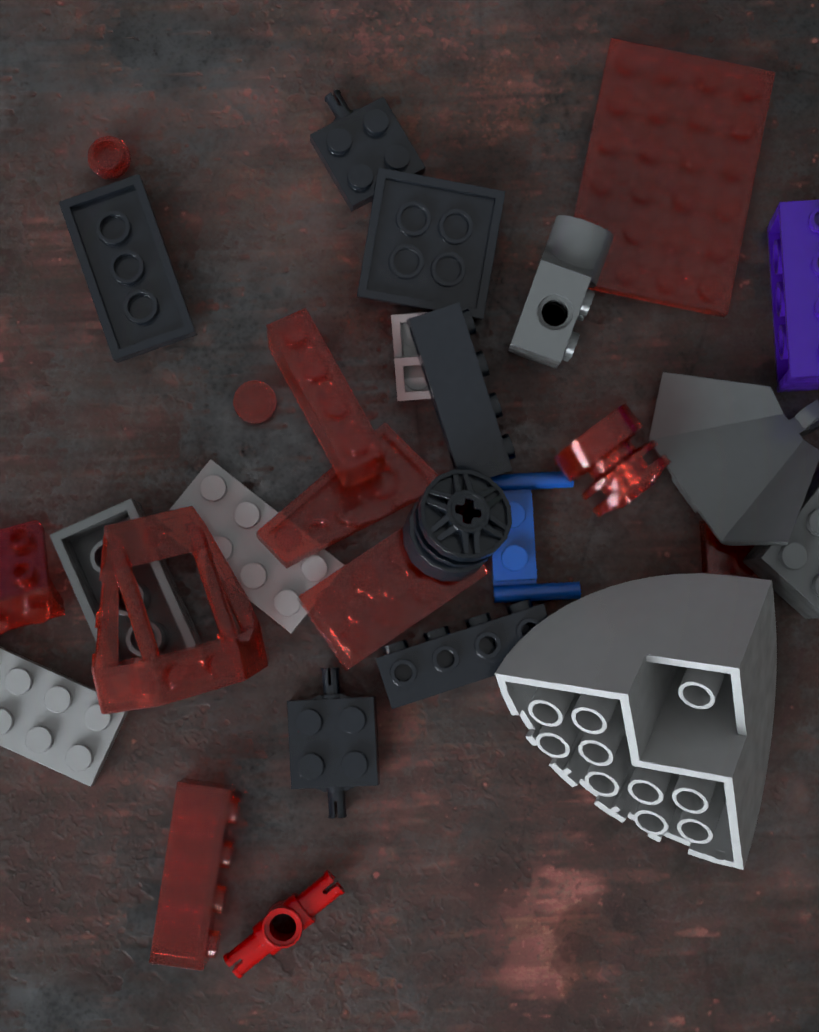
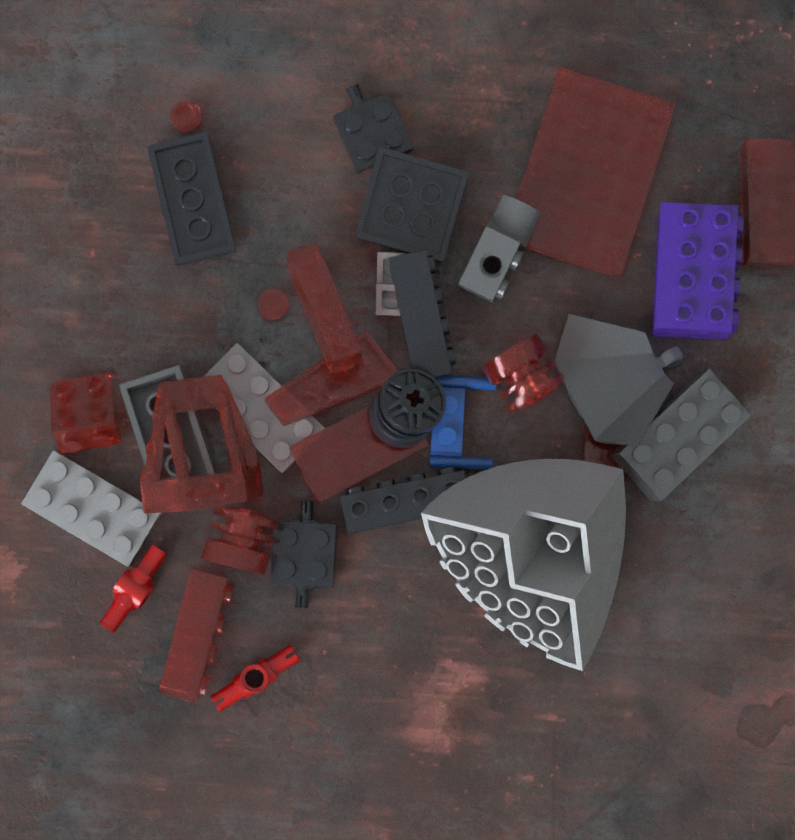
camera: 10 degrees right, 0 degrees up
none -> red pin [99,544,168,634]
none -> clear red wheel [201,506,279,575]

